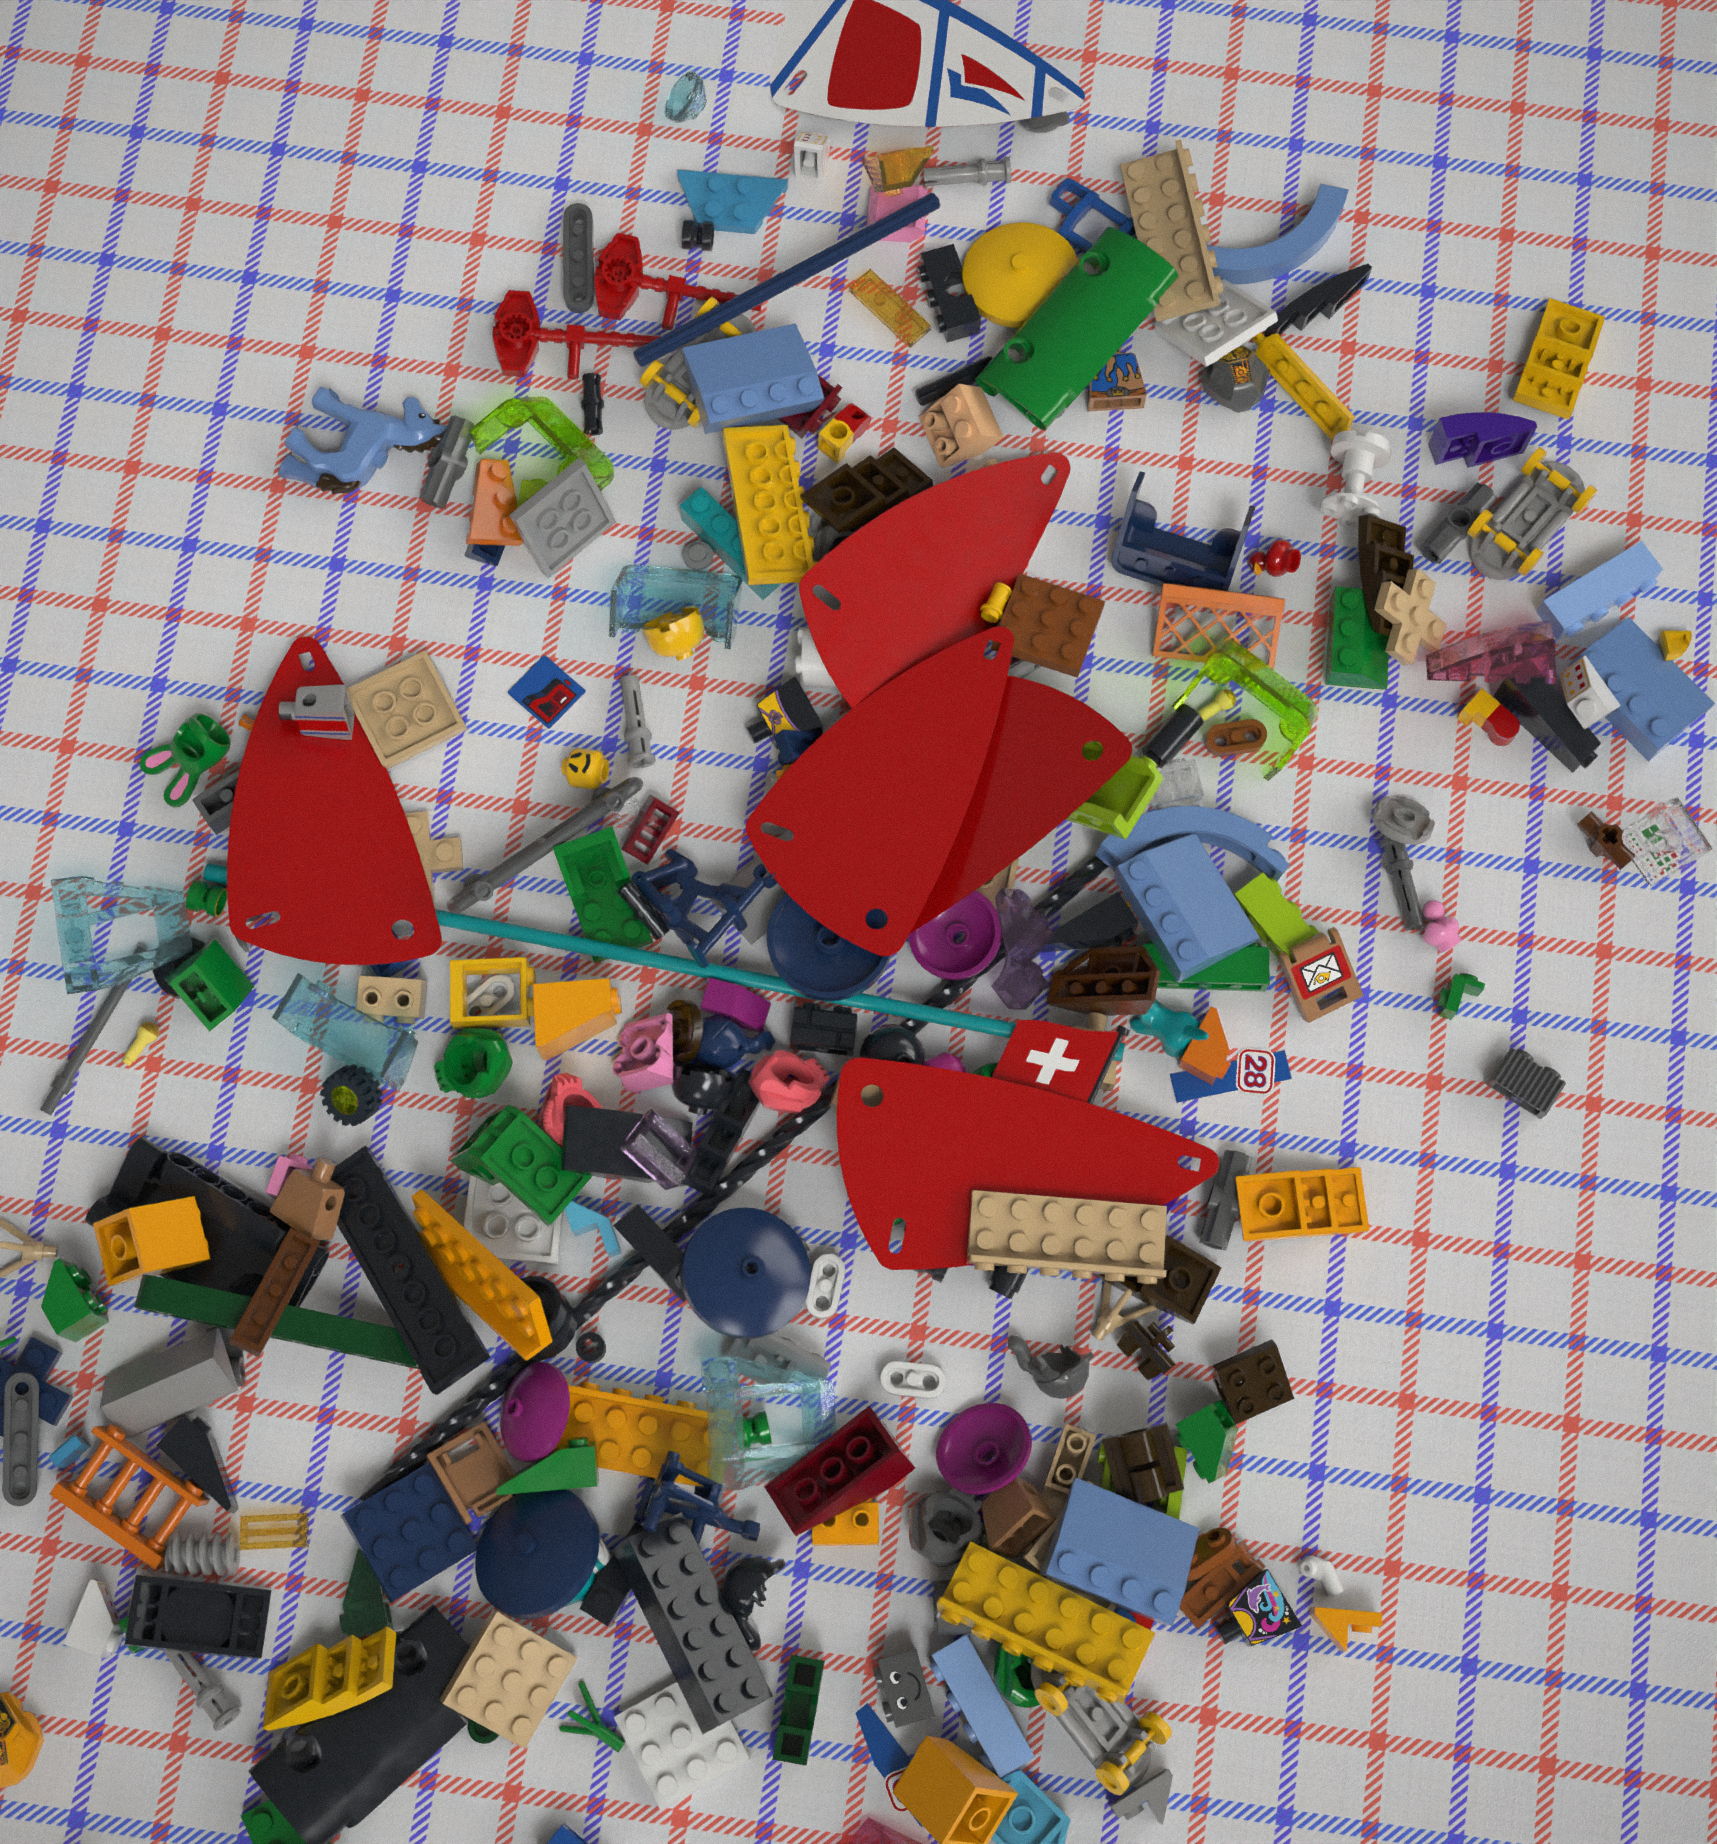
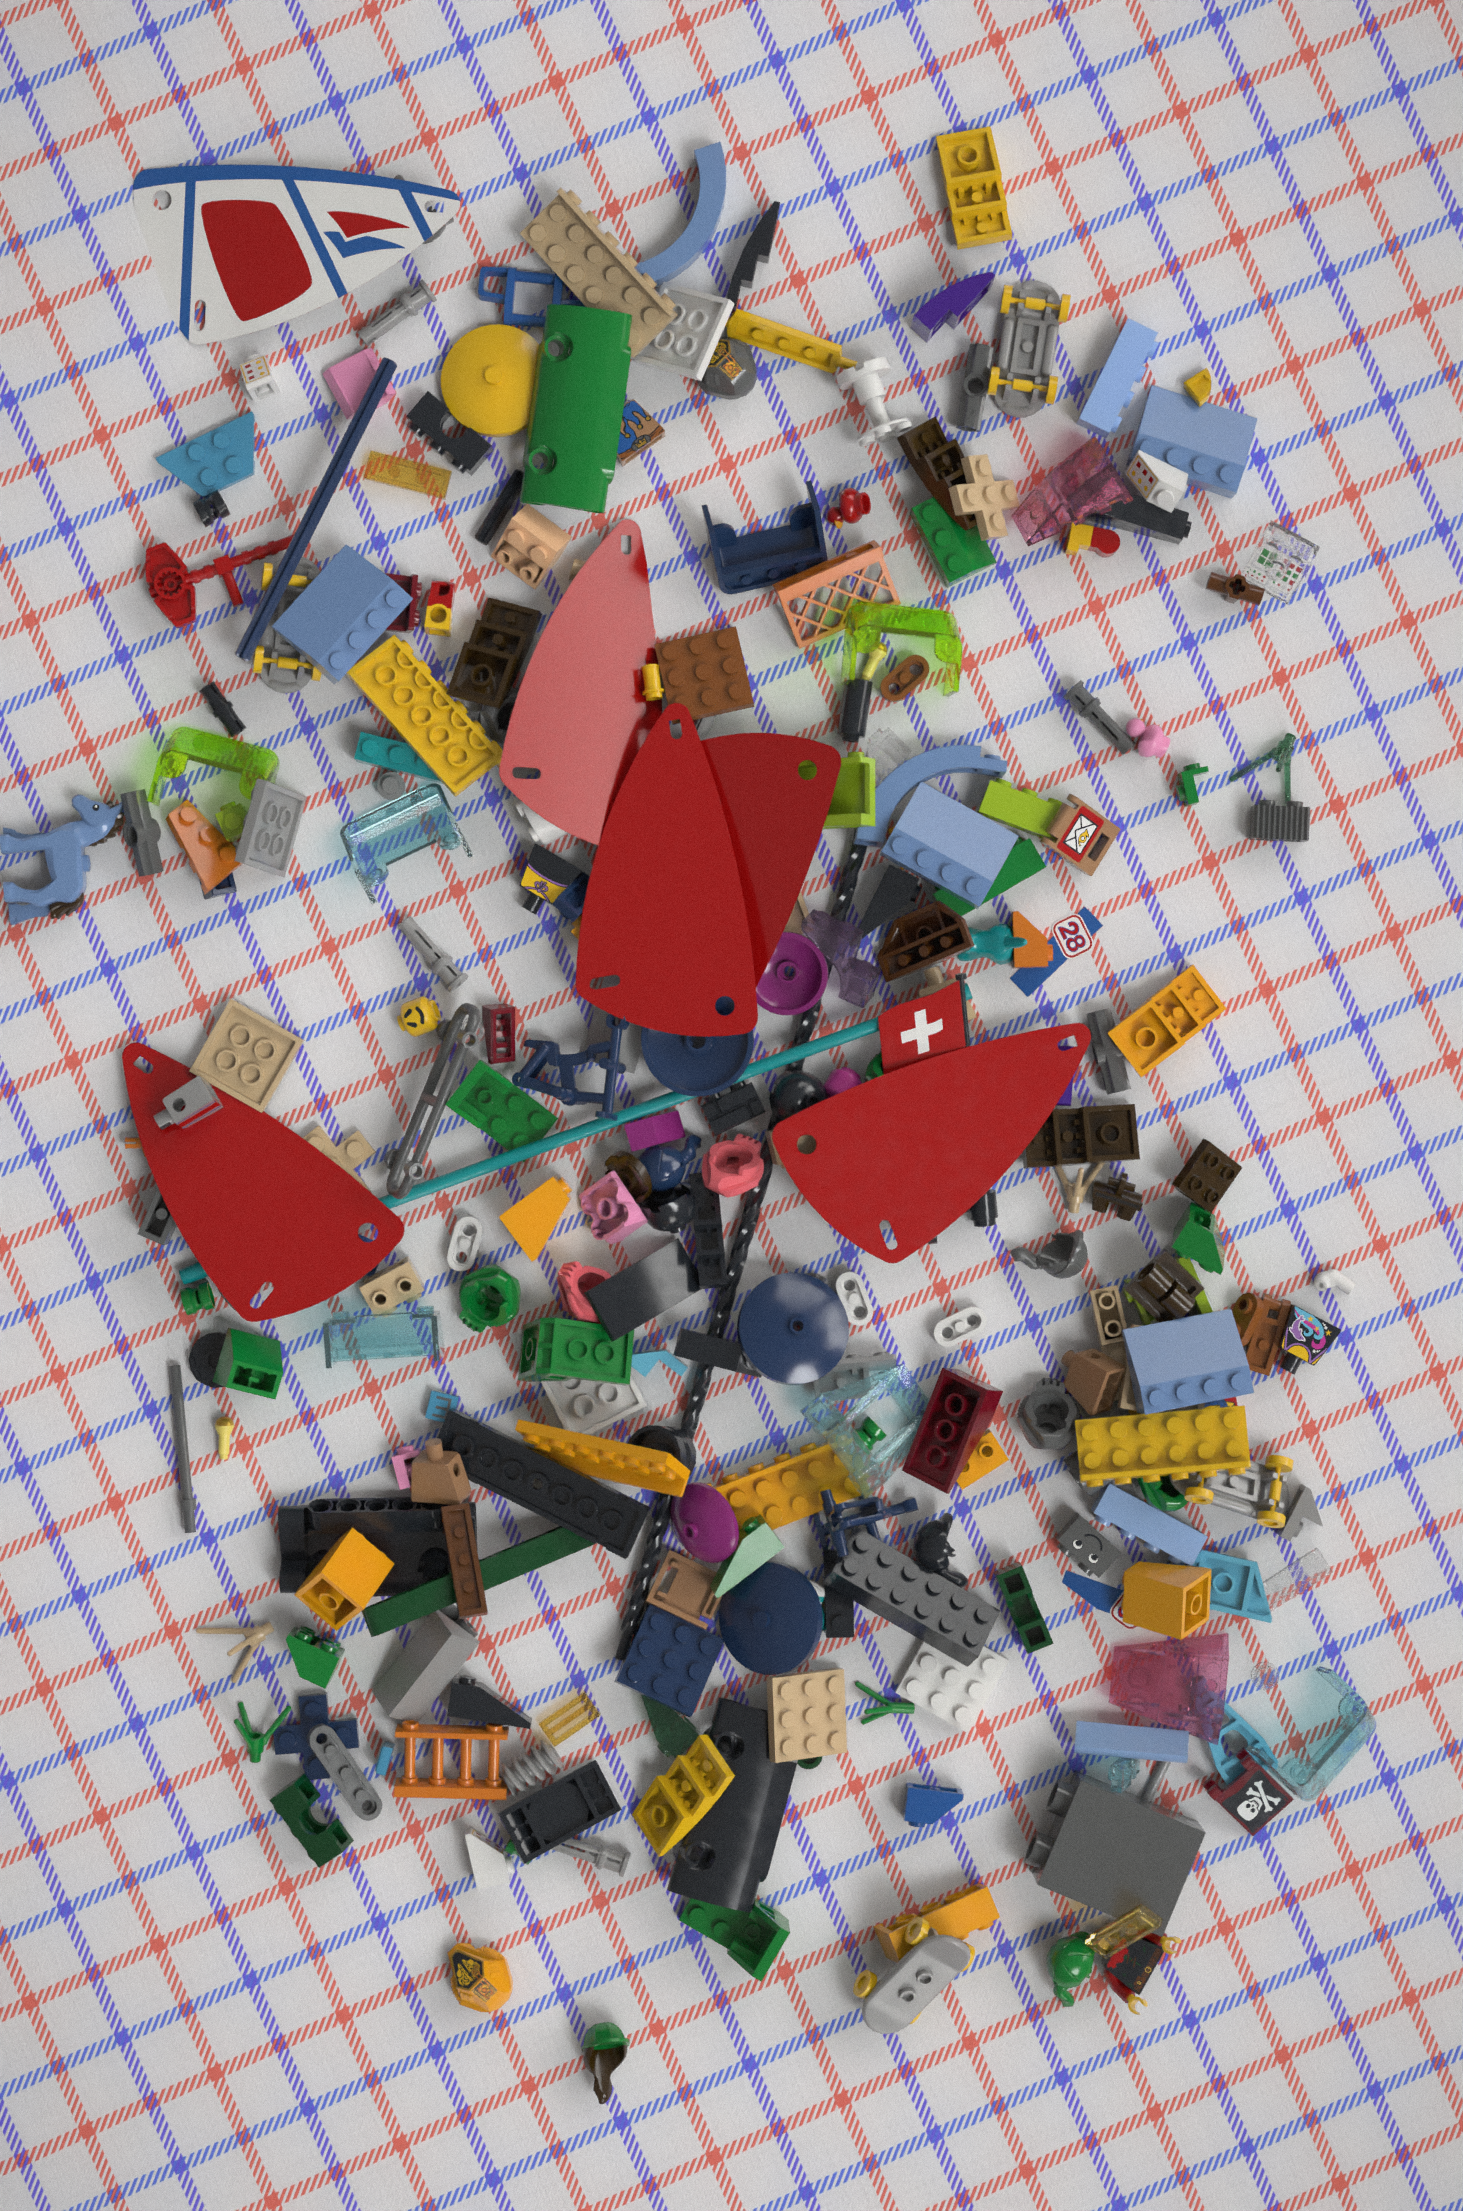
camera: 30 degrees left, 15 degrees up
clear light blue windscreen [51,876,192,994] -> none
green piece [139,713,231,807] -> none
black wheel [320,1064,383,1126] -> none
yellow window [450,957,536,1029] -> none
red bar [492,290,661,380] -> none
sticker [508,655,586,729] -> none
dark grey plate [563,203,594,313] -> none
black bush [576,1332,606,1363] -> none
black pin [616,879,670,940] -> none
clear purple tile [620,1109,697,1190] -> none
yellow cylinder [642,606,704,661] -> none
clear light blue piece [665,71,707,123] -> none
clear yellow slope [862,145,934,197] -> none
magenta dish [936,1403,1032,1494] -> none
tan bracket [966,1190,1167,1284] -> none
light orange slope [1309,1607,1382,1652] -> none
light grey tile [1372,796,1435,845] -> none
none -> dark azure tile [425,1390,459,1422]
none -> clear green plant [1229,733,1296,804]

